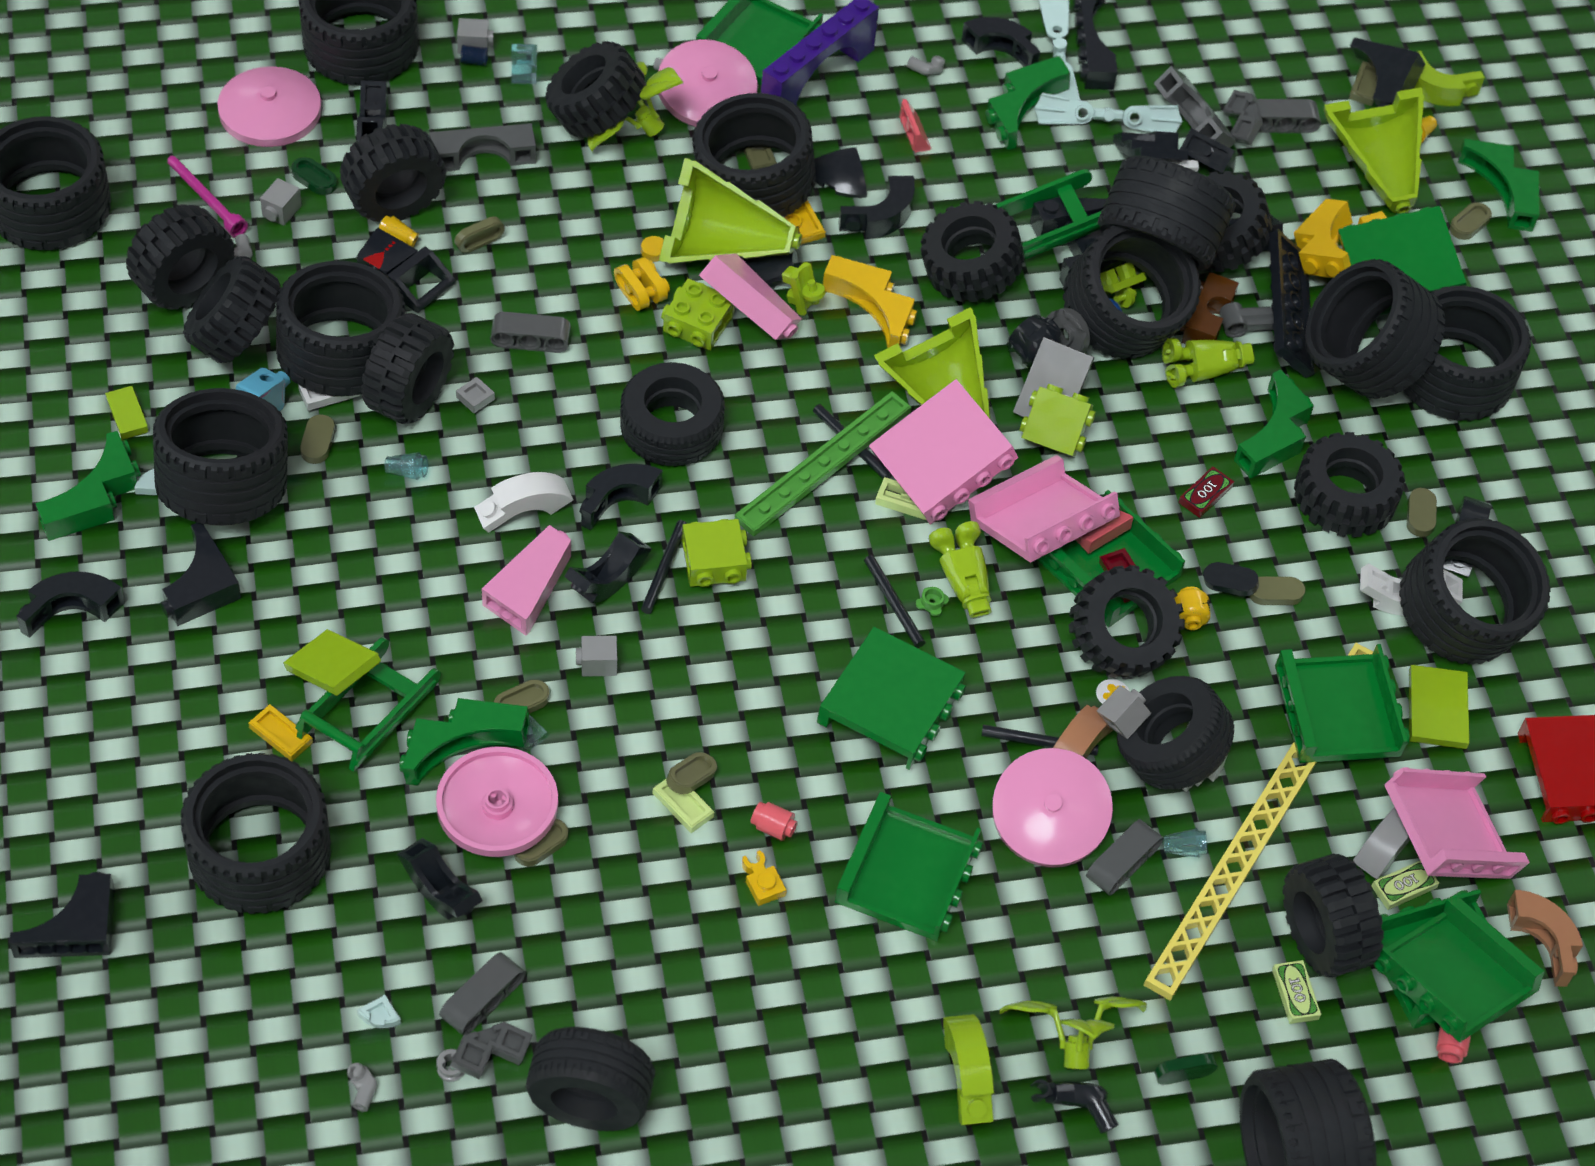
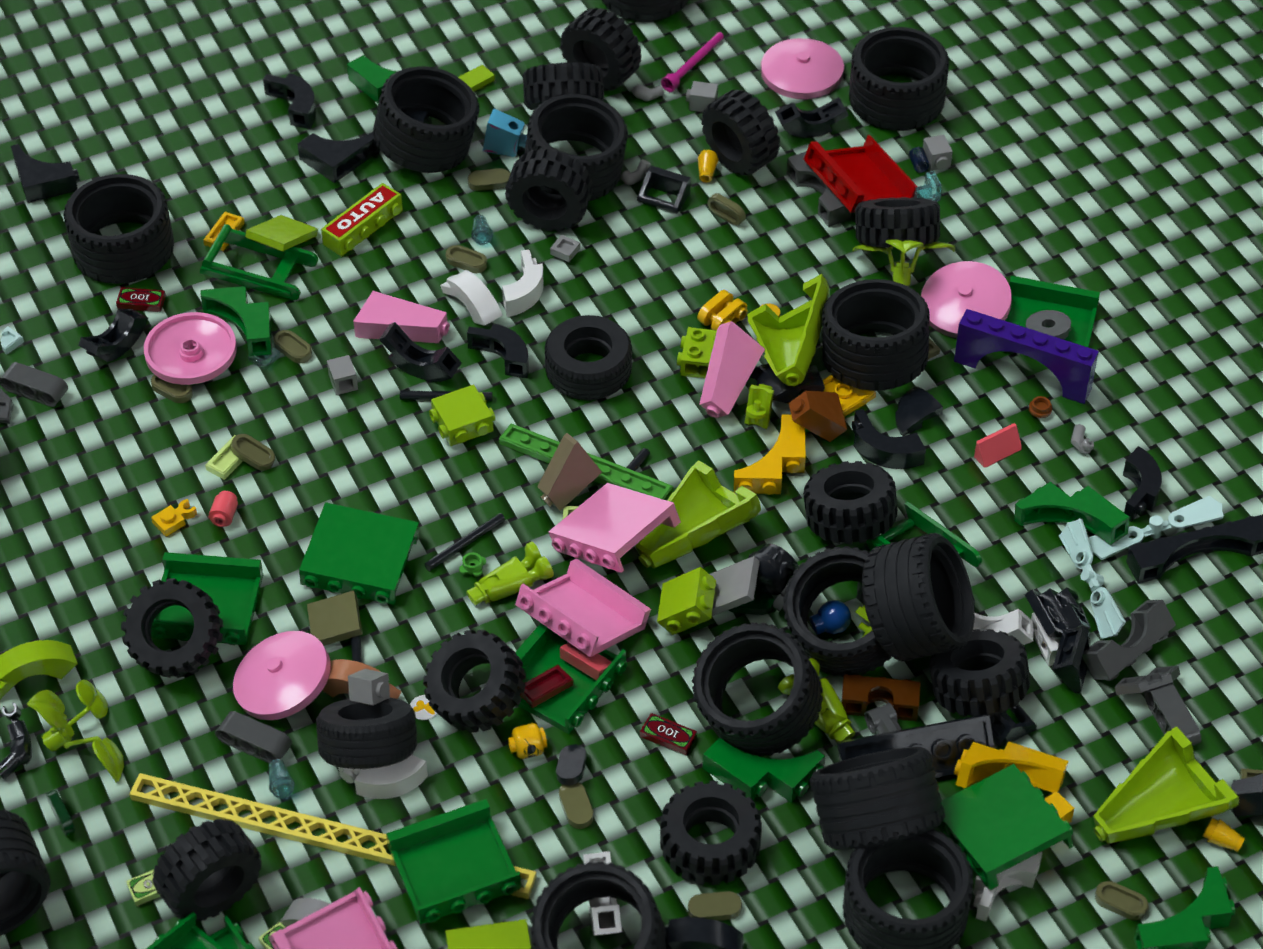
camera: 80 degrees right, 5 degrees down
black torso [356,228,418,275] -> none
dark grey beam [490,312,571,353] -> none
none -> dark red tile [116,287,166,312]
none -> black tyre [121,578,223,678]
none -> olive tile [307,590,363,646]
none -> lime brick [321,183,403,257]
none -> olive tile [446,245,487,273]
none -> white arch [502,249,544,317]
none -> dark tan slope [537,433,602,511]
none -> black tyre [692,623,823,757]
none -> dark orange slope [789,391,847,442]
none -> red panel [803,135,918,213]
none -> dark grey tile [1026,310,1071,340]
none -> dark orange plate [1029,396,1052,418]

